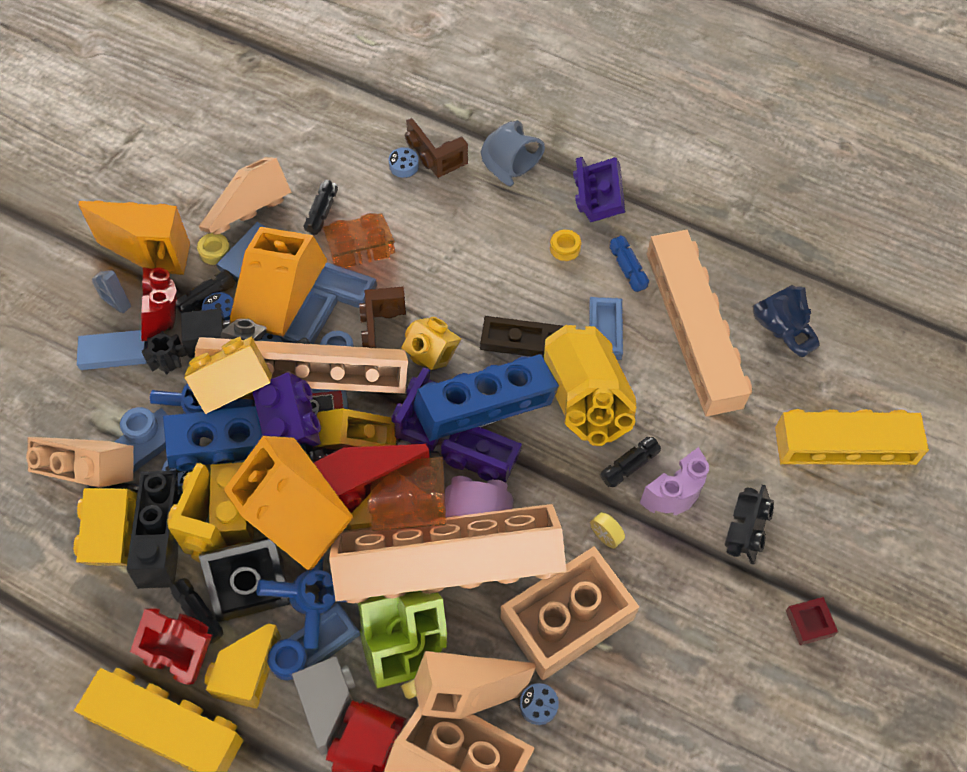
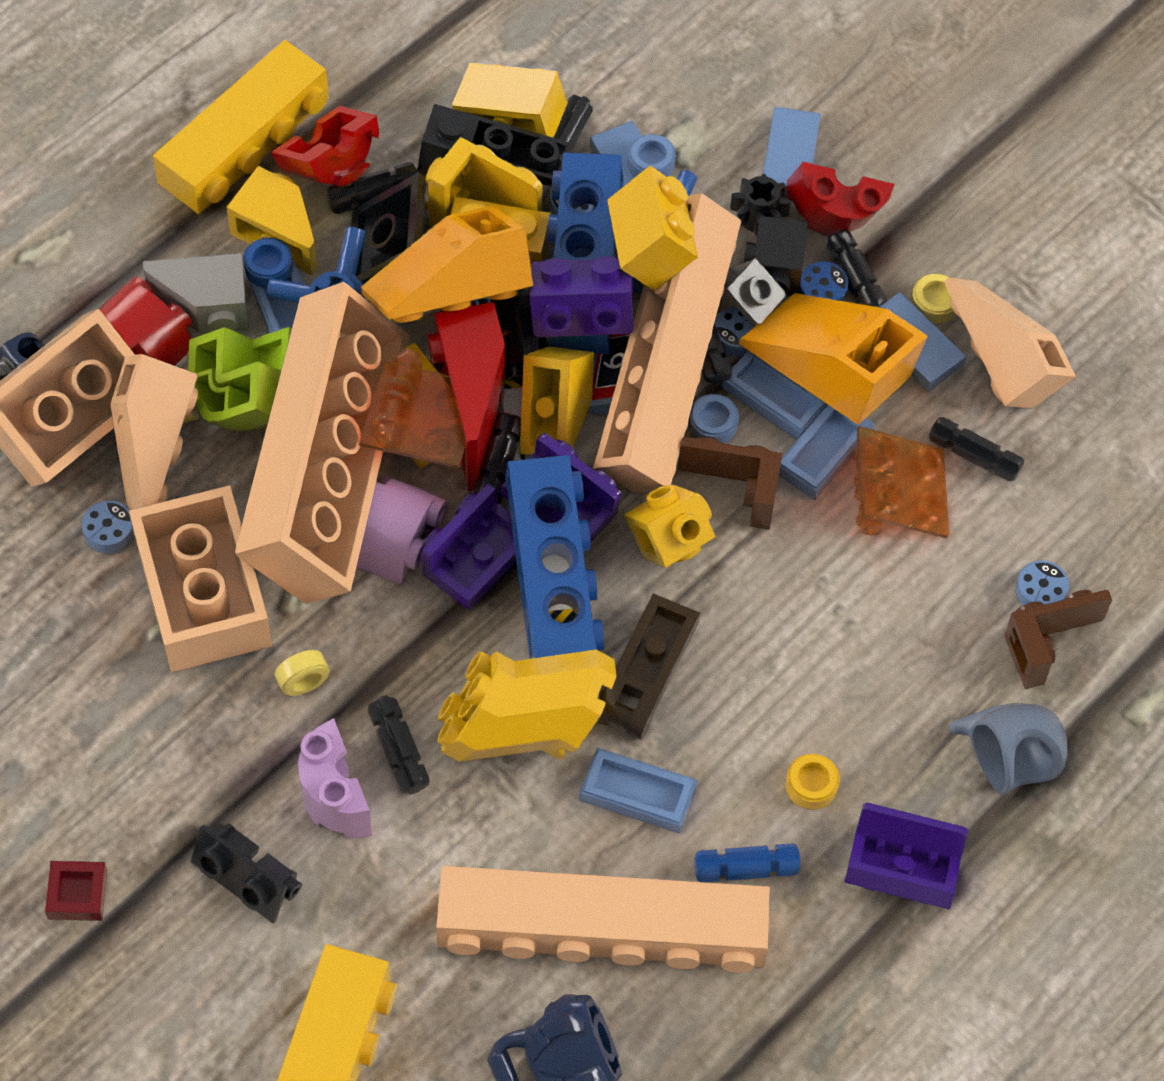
camera: 105 degrees right, 0 degrees up
light nougat slope [26,437,134,488] -> none
light orange slope [78,200,190,275] -> none
sand blue tile [92,270,131,313] -> none

